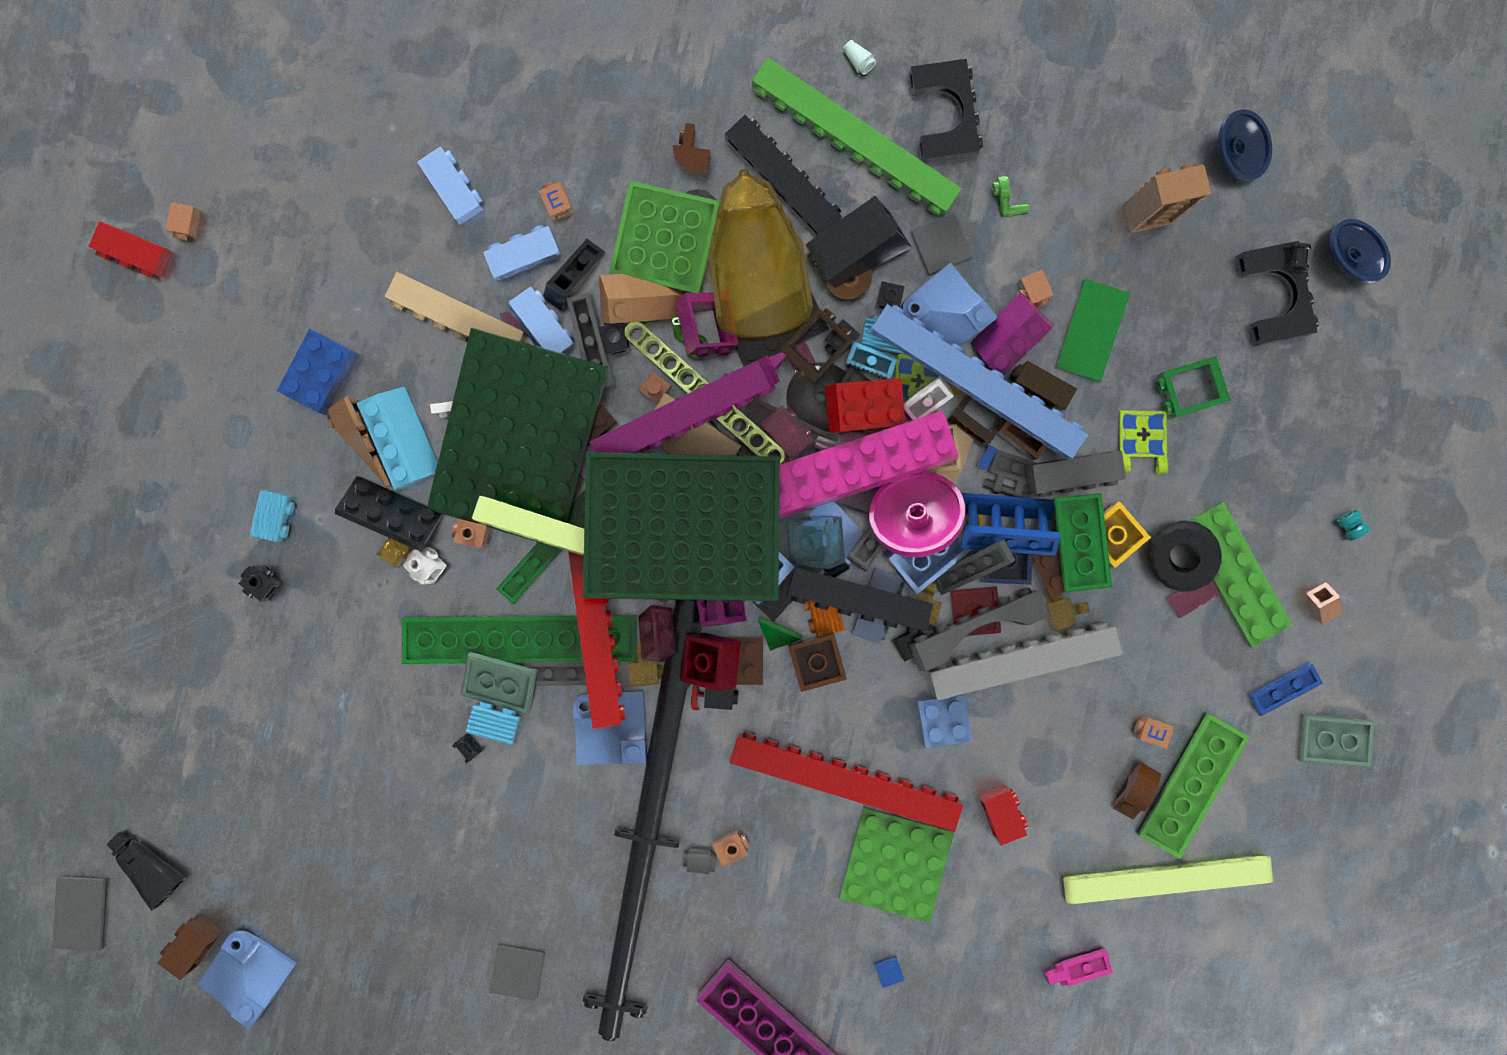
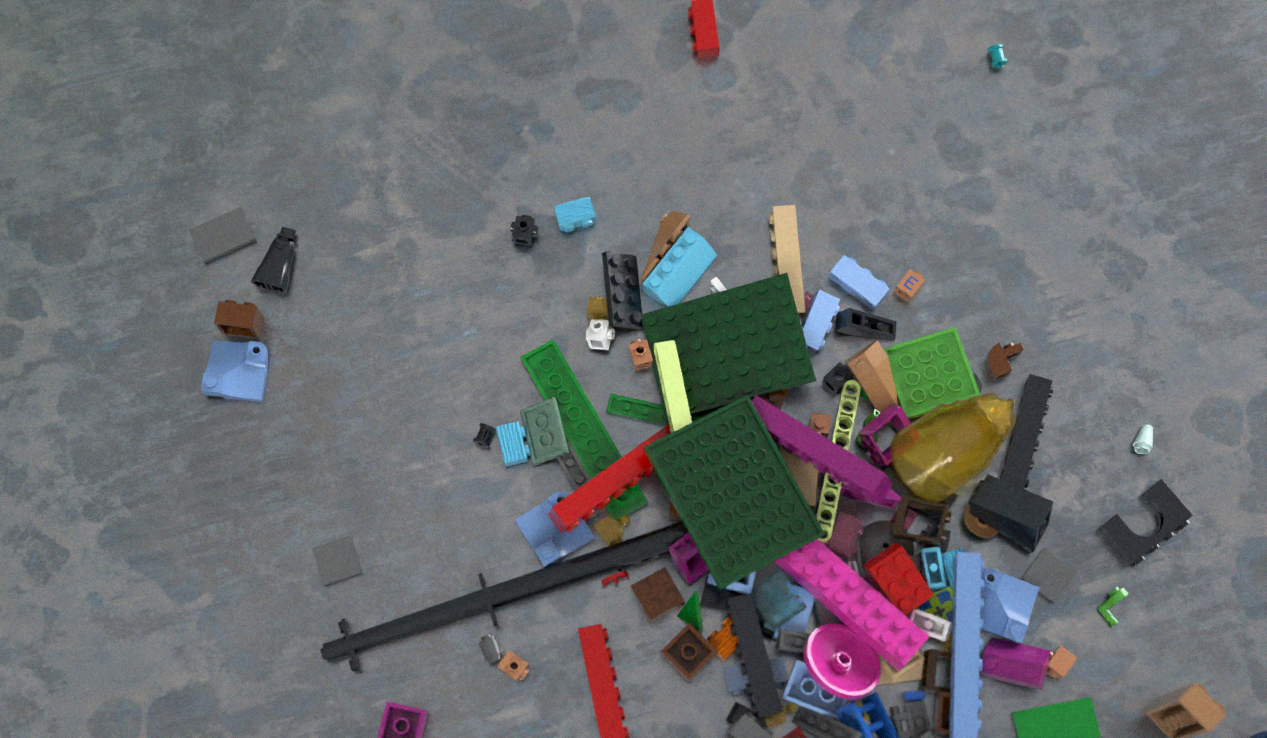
camera: 65 degrees right, 15 degrees down
nougat brick [165,202,201,241] -> none
blue brick [277,328,358,415] -> none
light blue brick [417,146,483,225] -> none
dark grey brick [566,292,616,389] -> none
clear pink brick [638,605,675,662] -> none
dark red brick [681,632,741,691] -> none
black brick [704,688,738,710] -> none
bright green brick [752,57,962,216] -> none
black brick [875,281,905,310] -> none
dark brown window [1009,361,1077,412] -> none

